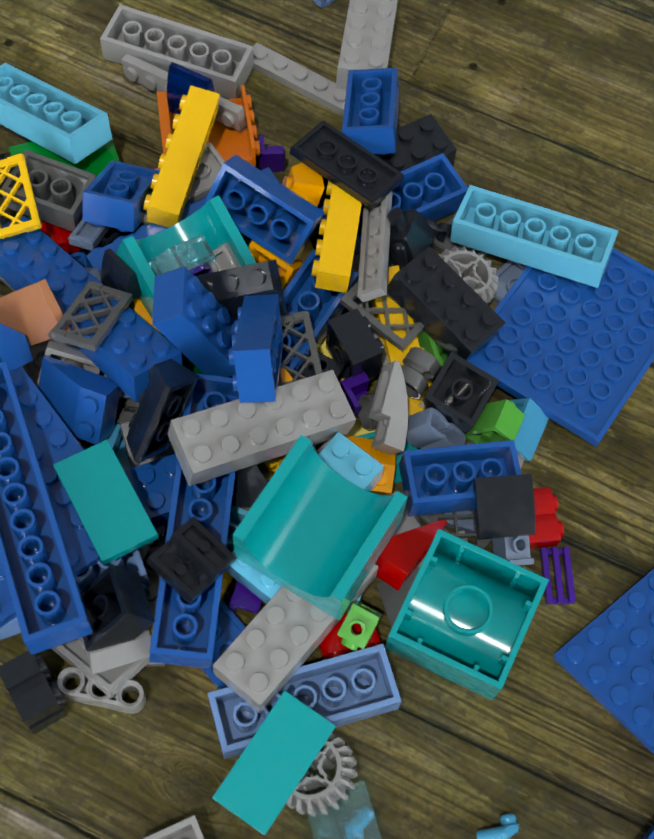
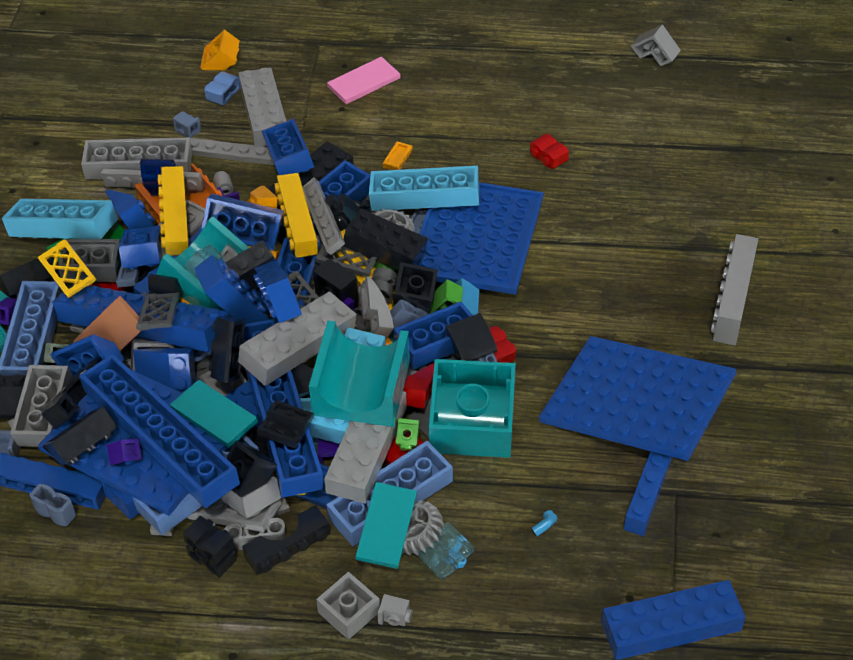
camera: 15 degrees left, 15 degrees down
black tile [290,121,404,210] -> none
dark purple tile [539,547,576,605] -> none
none -> blue slope [105,189,155,229]
none -> sand blue brick [173,111,201,138]
none -> light grey brick [213,171,234,195]
none -> black arch [242,505,330,576]
none -> bright pink tile [327,57,400,104]
none -> light orange tile [382,141,413,170]

